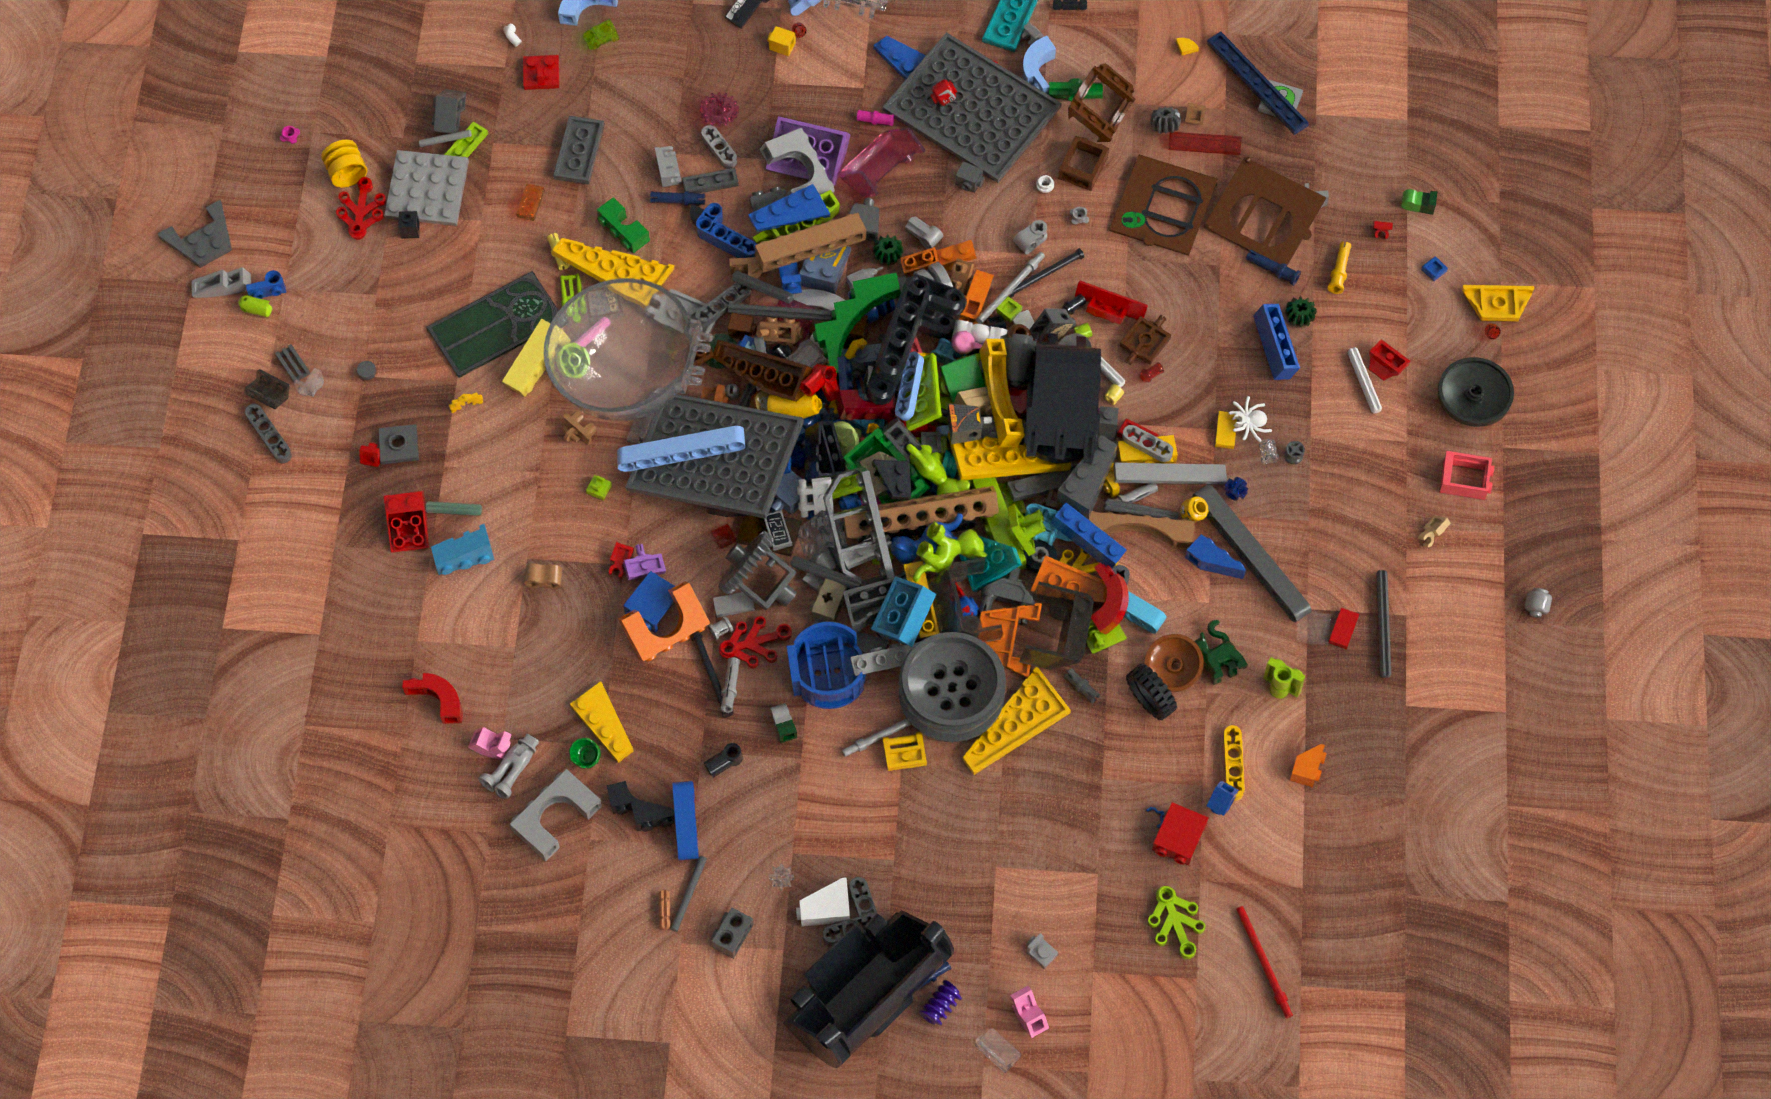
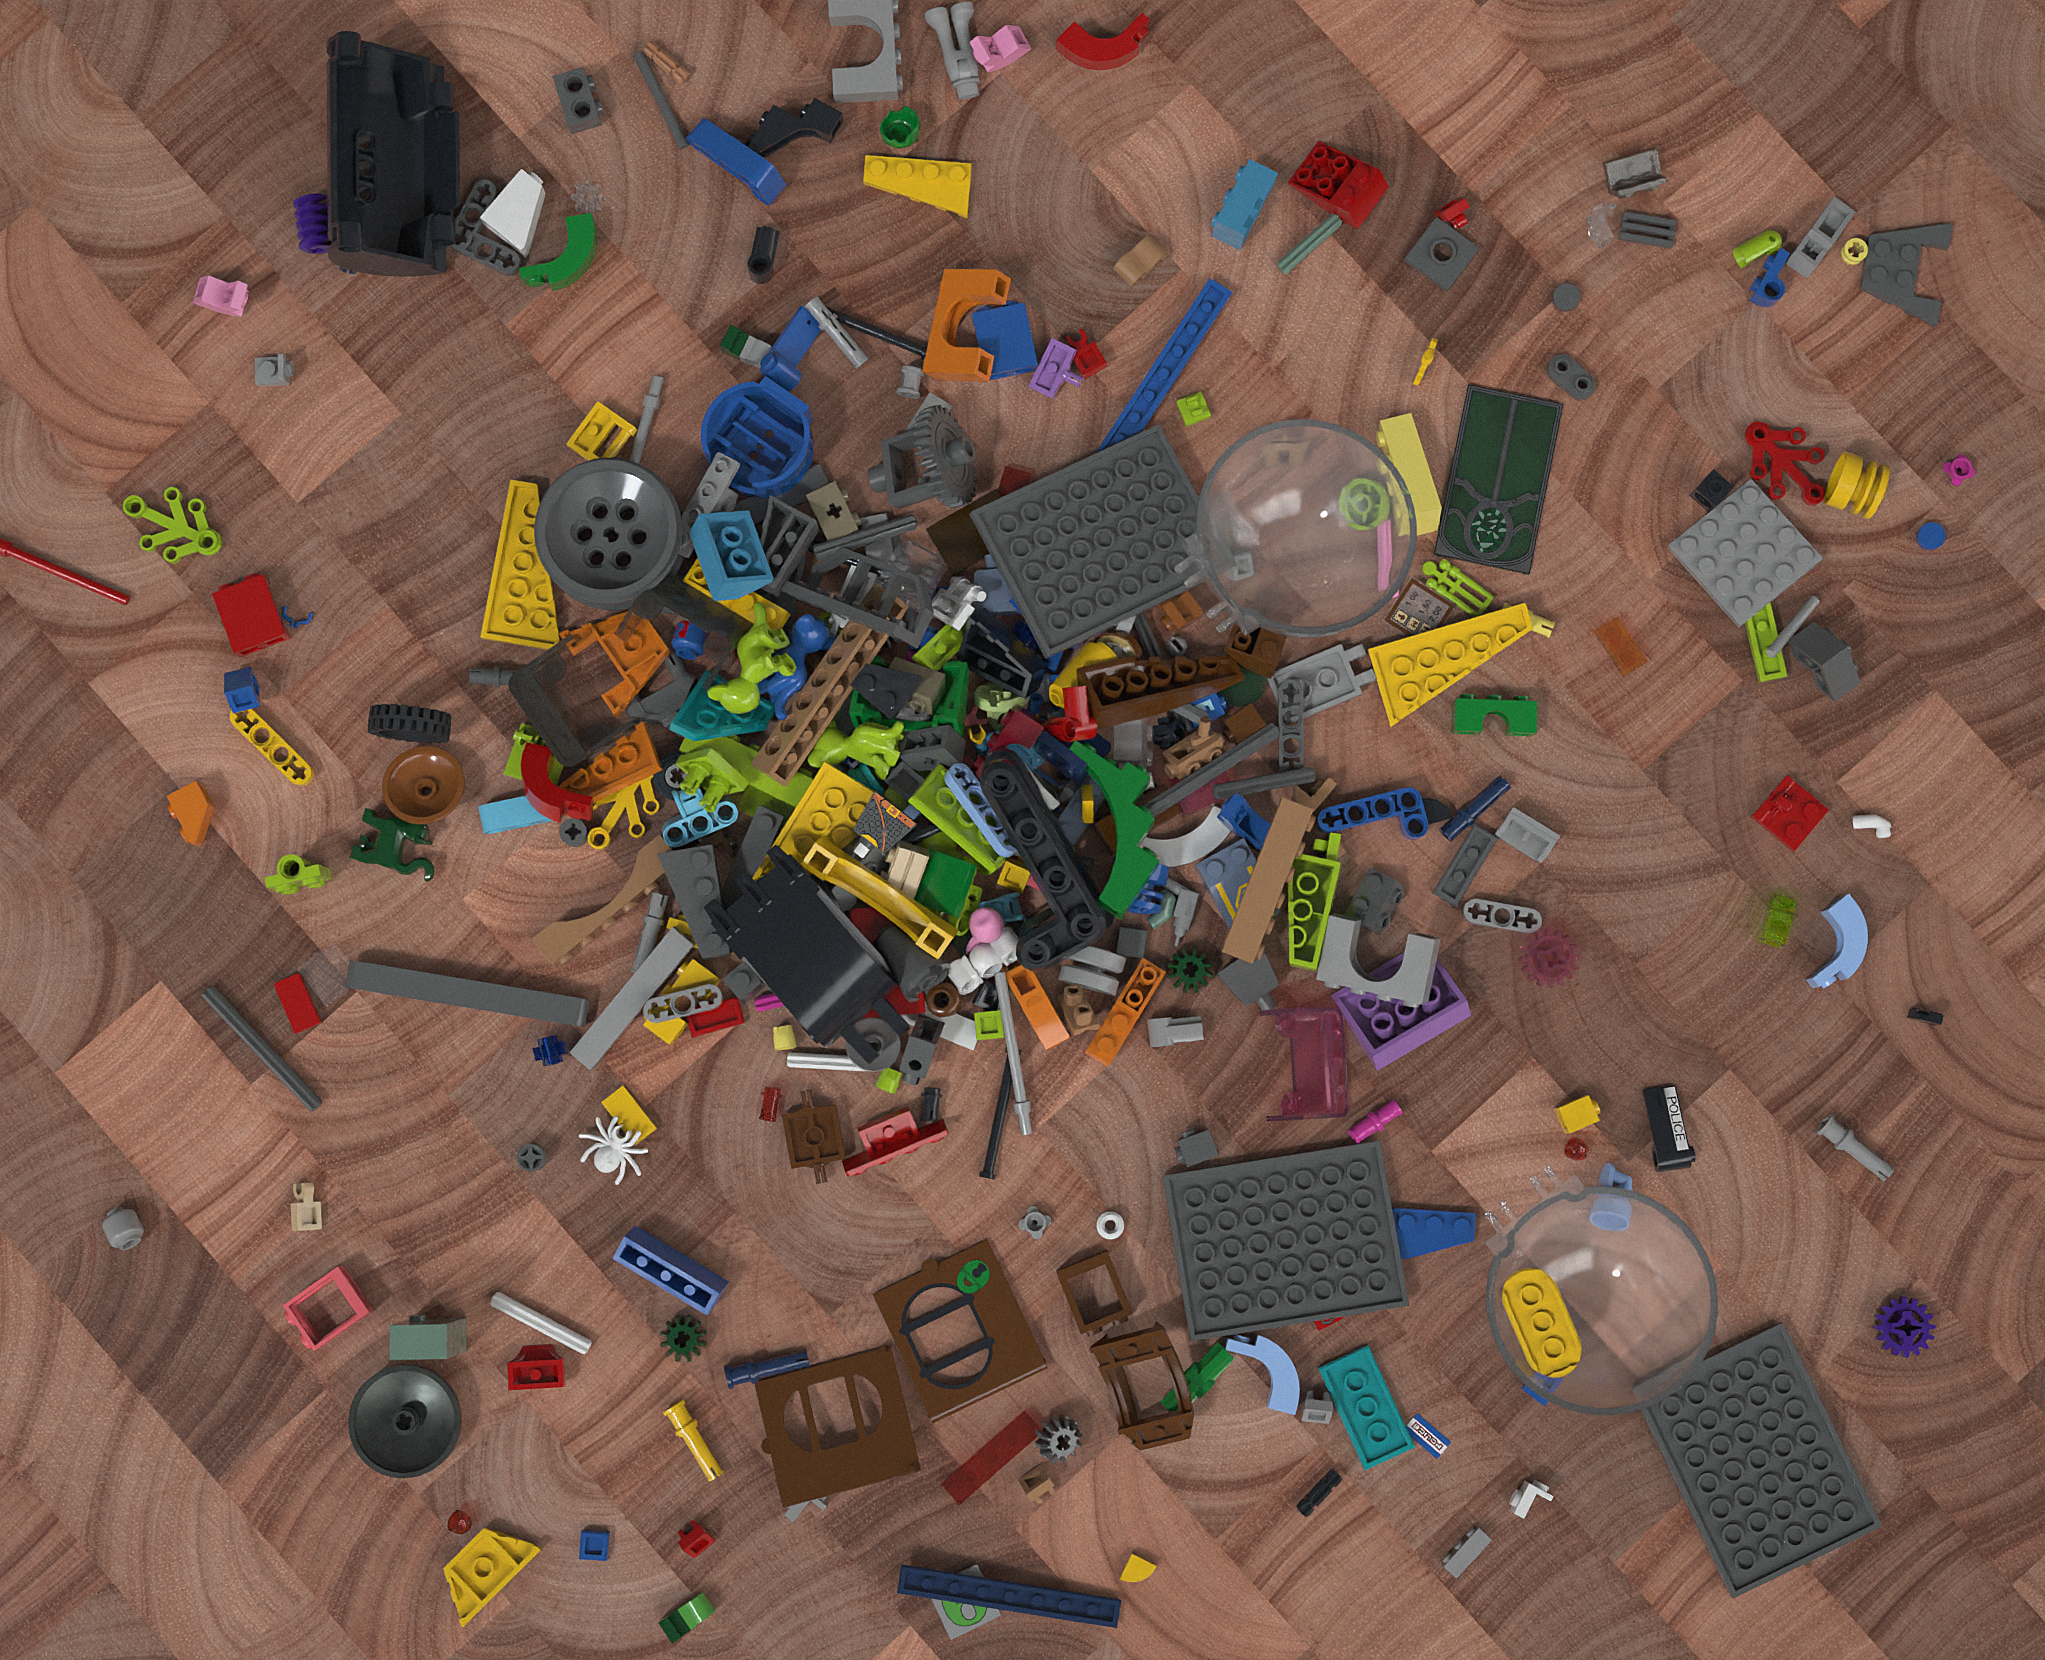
camera: 130 degrees right, 20 degrees up
dark grey beam [245,404,292,464] -> none
dark grey plate [553,116,605,185] -> none
light blue beam [617,426,745,472] -> none
red plant [719,616,792,668] -> none
blue wing [748,184,830,232] -> none
tile [764,510,792,551] -> none
red head [930,79,957,106] -> none
clear panel [975,1028,1021,1073] -> none
light grey piece [1013,220,1047,254] -> none
blue brick [1050,503,1127,568] -> none
dark grey axle [1104,499,1178,520] -> none
yellow head [1180,496,1208,522] -> none
blue slope [1185,534,1246,579] -> none
clear bush [1259,439,1279,464] -> none
none -> sand green brick [390,1315,467,1360]
none -> green arch [519,213,598,291]
none -> blue door [760,305,821,392]
none -> blue plate [1095,278,1232,454]
none -> dark grey plate [1547,354,1595,401]
none -> light yellow bush [1841,238,1868,265]
none -> blue tile [1916,522,1946,551]

